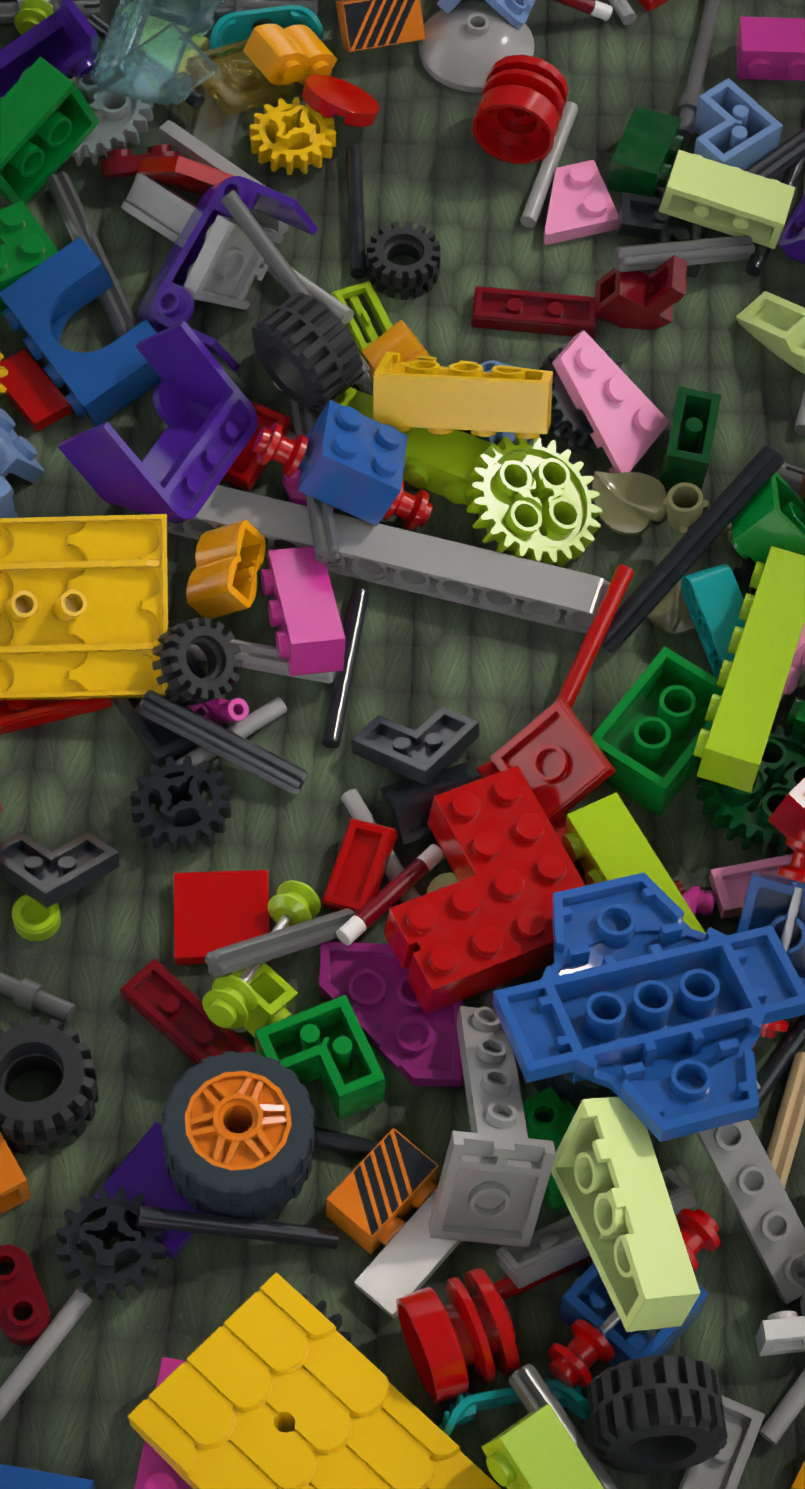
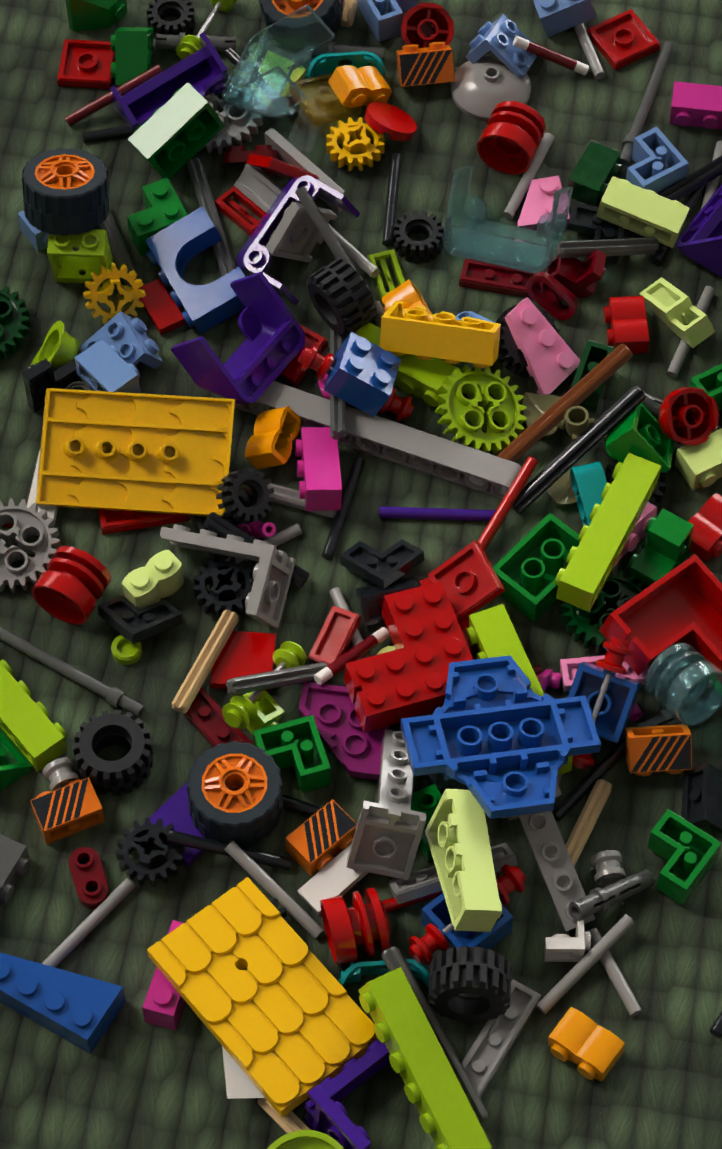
camera: 10 degrees right, 0 degrees up
none -> yellowish green brick [122,550,184,609]
none -> light grey bracket [160,524,296,629]
none -> tan axle [172,610,238,714]
none -> red tile [214,186,266,236]
none -> light grey bar [224,841,324,939]
none -> dark purple bar [379,506,496,522]
none -> clear light blue windscreen [443,165,573,273]
none -> dark orange axle [497,344,633,462]
none -> dark red plate [526,272,579,320]
none -> red brick [603,296,649,354]

